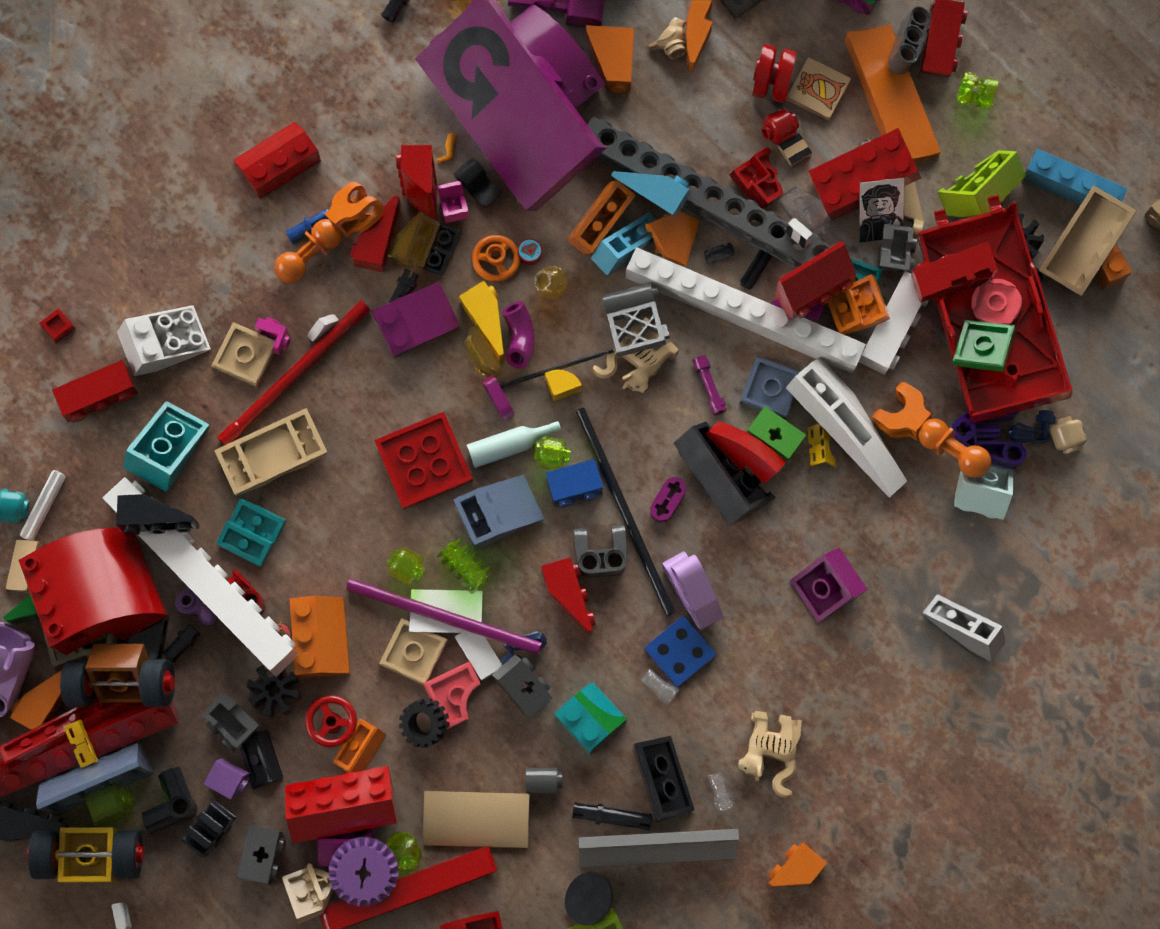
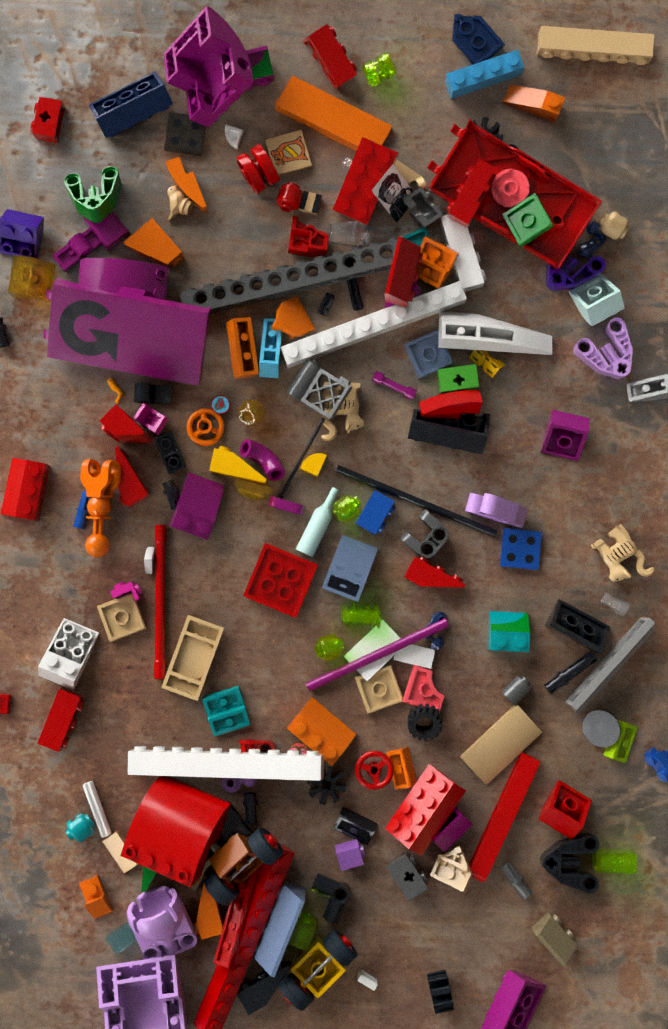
camera: 45 degrees left, 10 degrees up
yellow piece [64,720,98,768] -> none
black slope [116,494,199,535] -> none
teal slope [123,401,209,492] -> none
black gear [181,801,237,858] -> none
dark grey cylinder [202,692,260,752] -> none
medium lavender gear [329,837,398,907] -> none
clear neon green head [385,832,422,872] -> none
clear yellow slope [388,212,440,268] -> none
dark grey brick [492,655,553,718] -> none
medium azure slope [611,171,692,216] -> none
clear pin [640,669,680,706] -> none
magenta beam [650,477,686,523] -> none
white tile [786,218,812,249] -> none
orange piece [871,382,991,478] -> none
dark grey beam [888,6,930,75] -> none
lime wedge [937,150,1026,218] -> none
tan slope [1039,185,1137,296] -> none
none -> white tile [225,124,244,149]
none -> dark blue tile [452,14,505,65]
none -> lavender connector [573,318,633,380]

